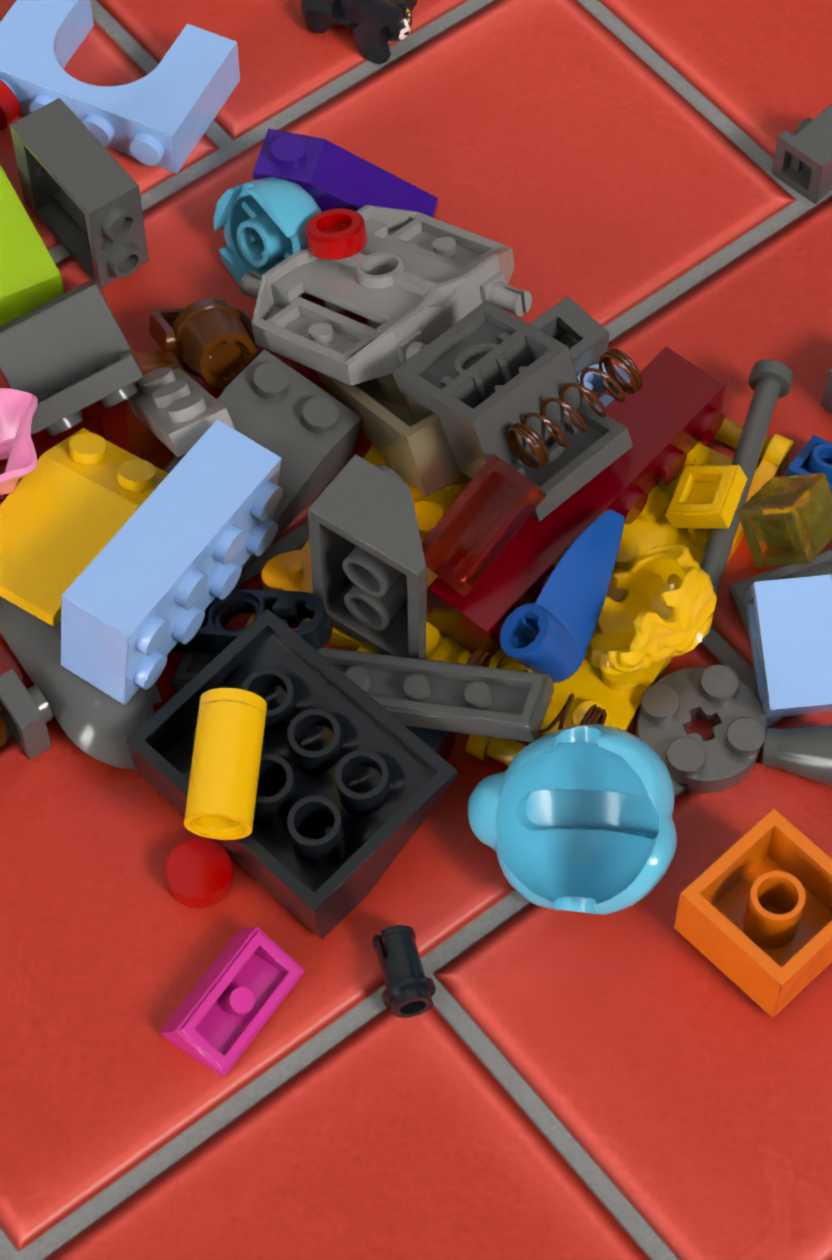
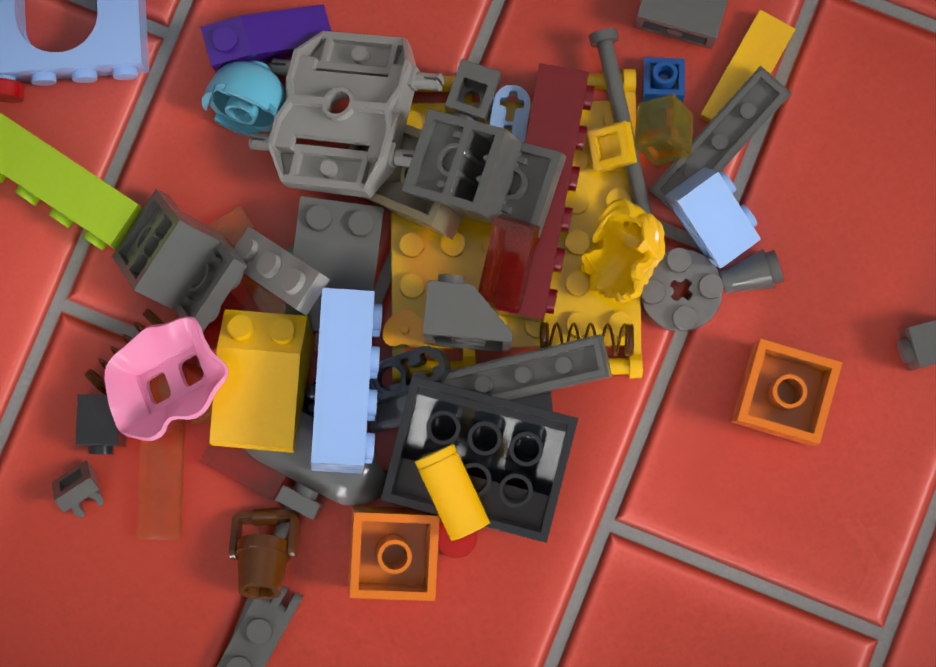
camera: 25 degrees left, 25 degrees up
dark grey window [10,98,149,288] -> none
reddish brown piece [149,298,258,390] -> none
dark pink slope [160,926,305,1076] -> none
red tile [305,208,367,260] -> none
black pin [372,925,436,1018] -> none
medium azure piece [468,724,677,915] -> none
blue piece [500,509,625,683] -> none
reddish brown piece [507,348,643,470] -> none
none -> orange brick [348,506,440,601]

